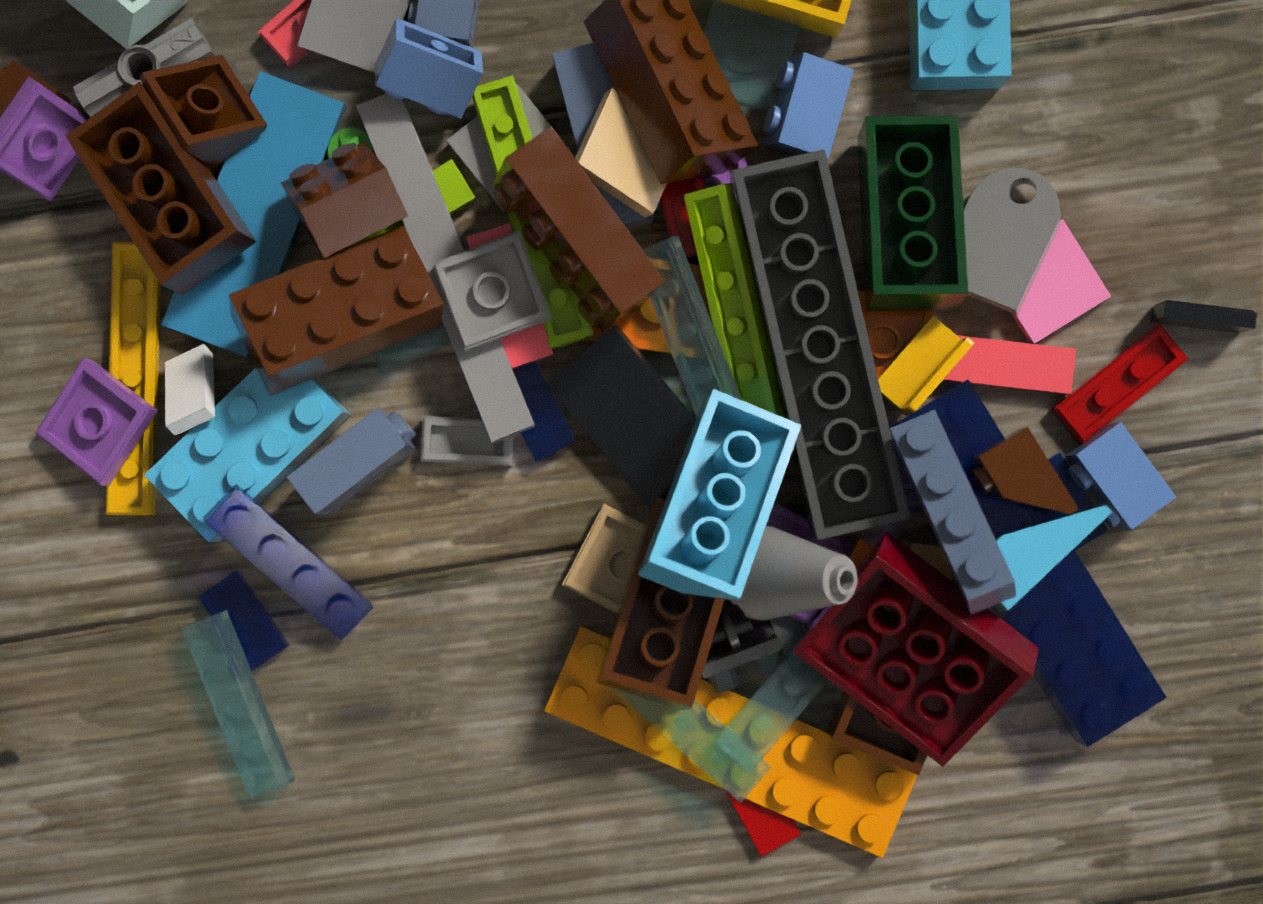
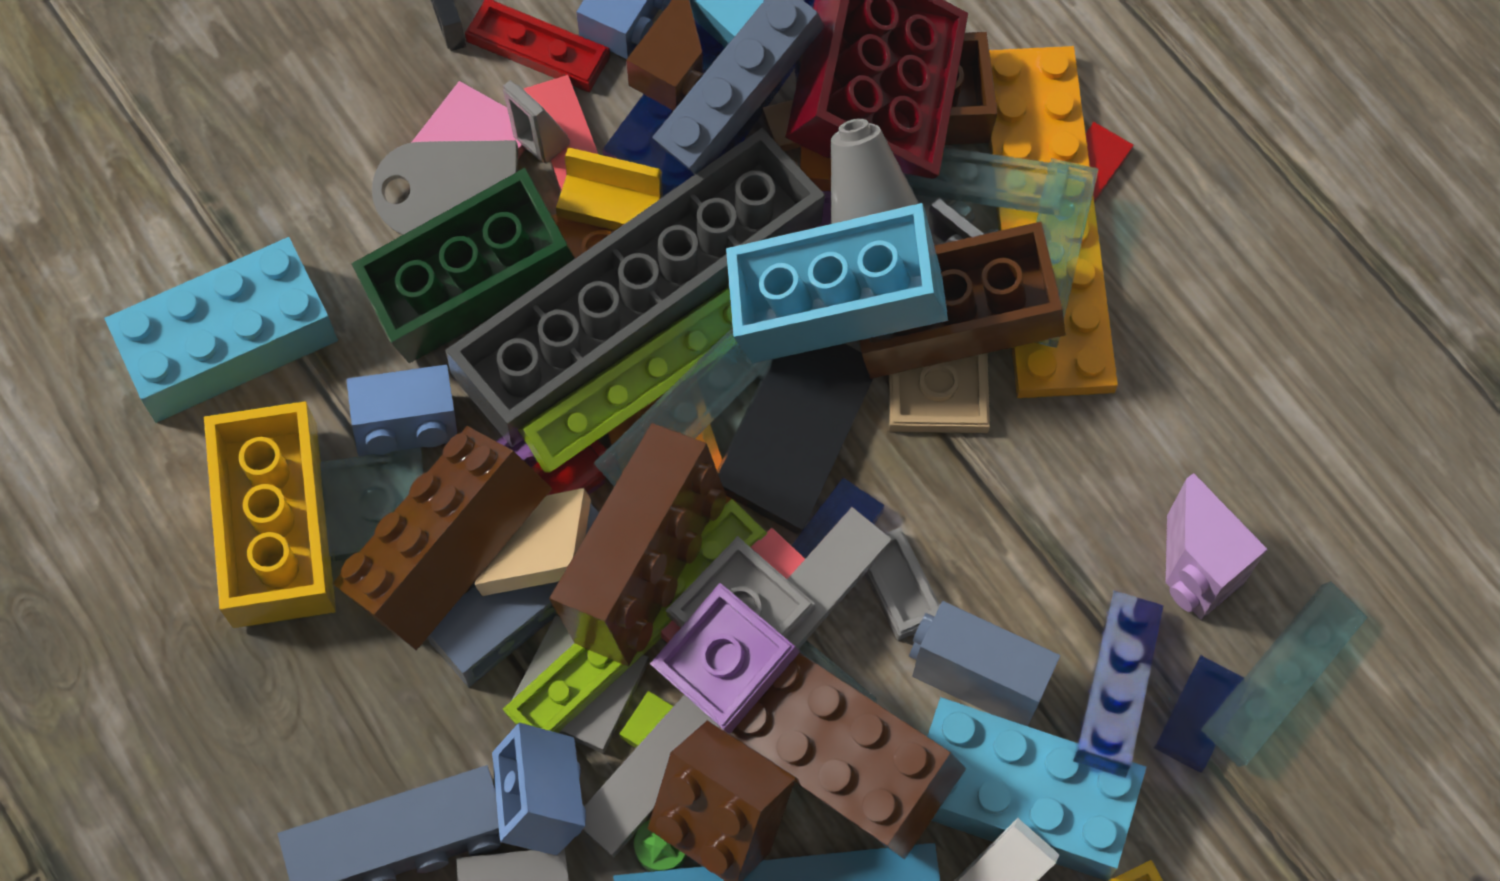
camera: 115 degrees left, 20 degrees down
none -> light grey slope [503,80,570,164]
none -> medium lavender tile [650,583,800,734]
none -> lavender slope [1166,473,1267,620]

